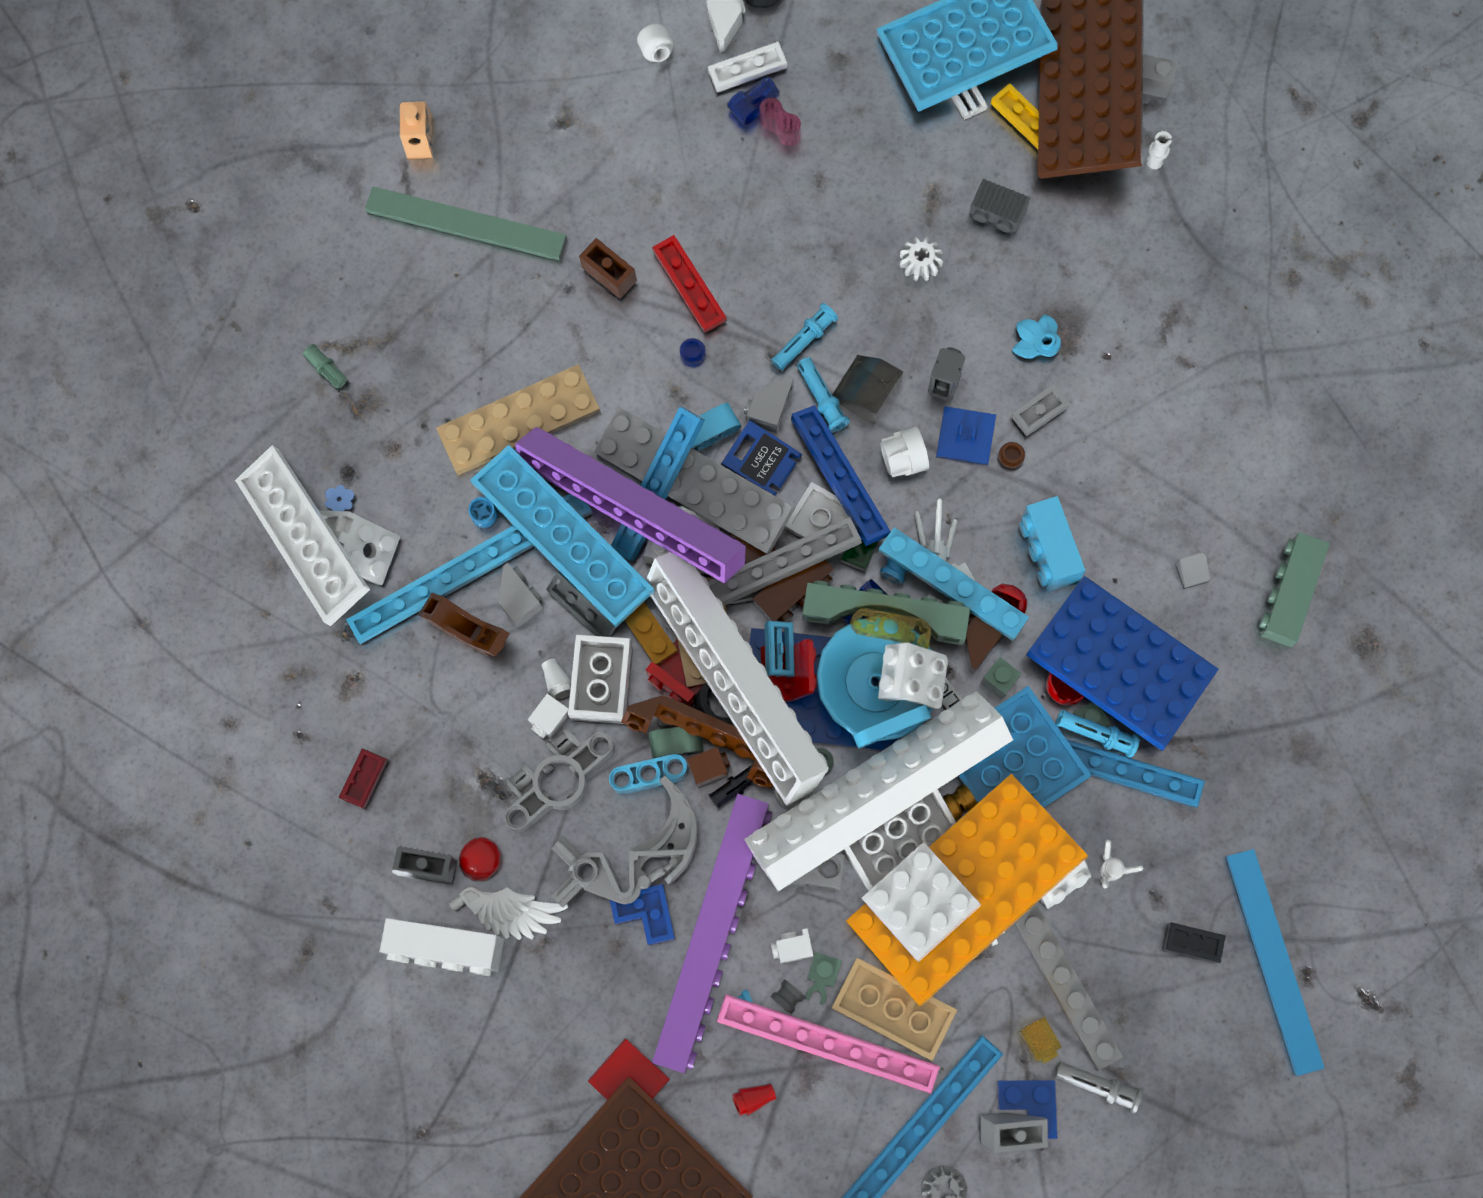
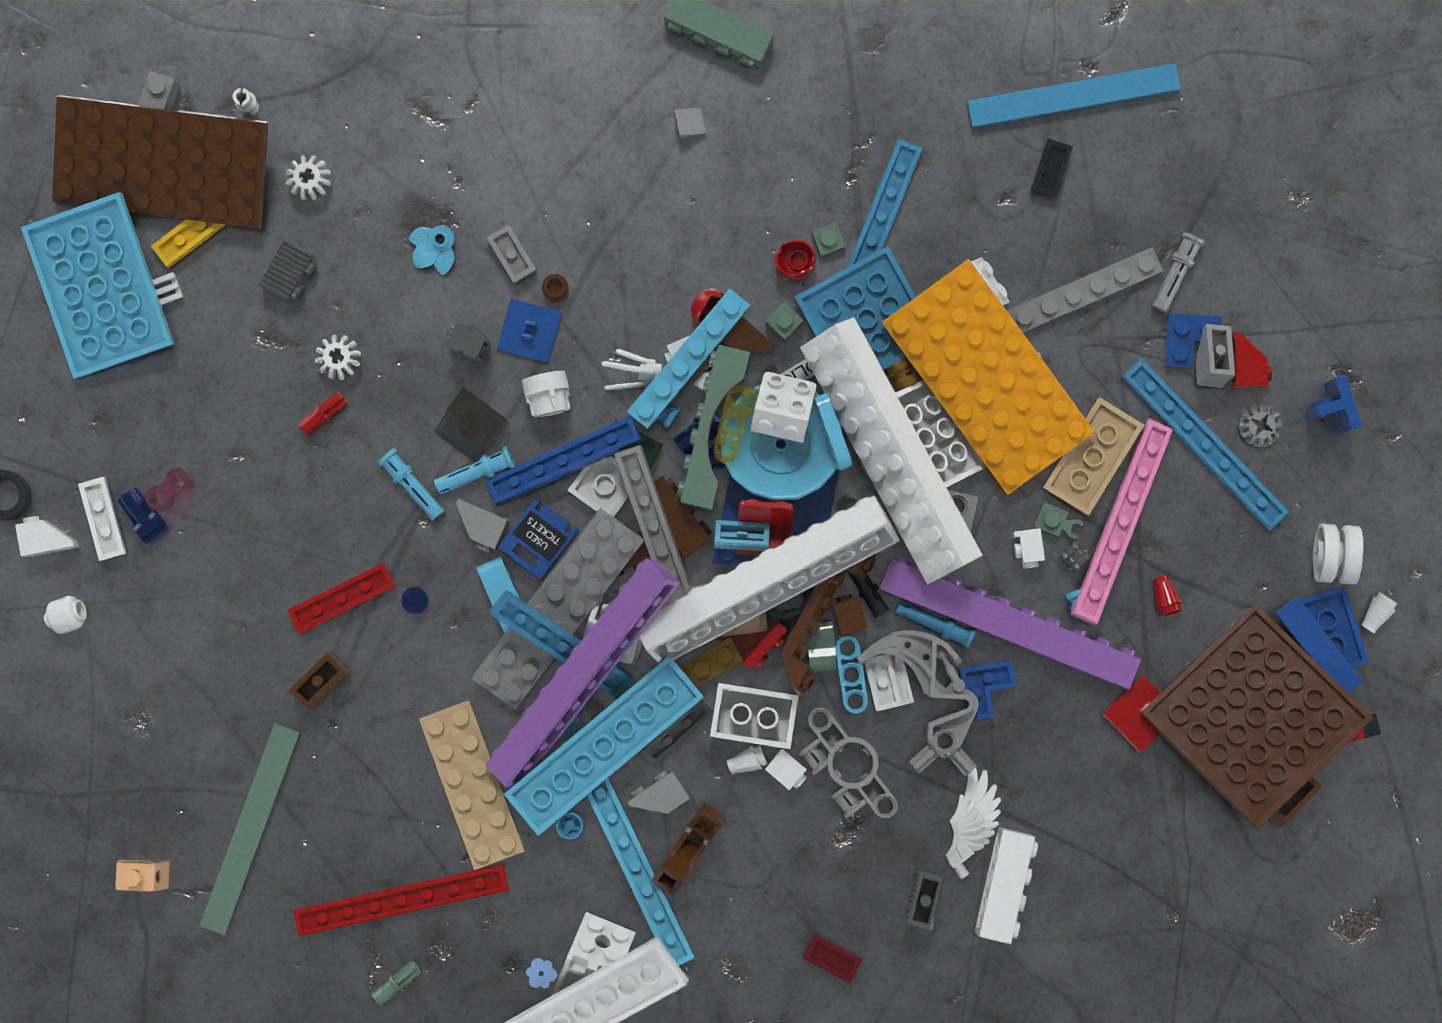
camera: 90 degrees left, 10 degrees up
red hair [459,837,501,881] -> none
white plate [862,842,981,962] -> none
clear yellow brick [1017,1017,1062,1064] -> none
medium azure brick [1019,496,1086,593] -> none
blue plate [1026,575,1219,751] -> none
medium azure pin [1056,709,1140,758] -> none
white plant [1100,840,1144,888] -> none
none -> white gear [286,155,331,200]
none -> red tile [293,864,510,936]
none -> red axle [297,392,347,436]
none -> white plate [864,654,914,712]
none -> dark azure pin [895,599,976,651]
none -> red slope [1231,332,1272,388]

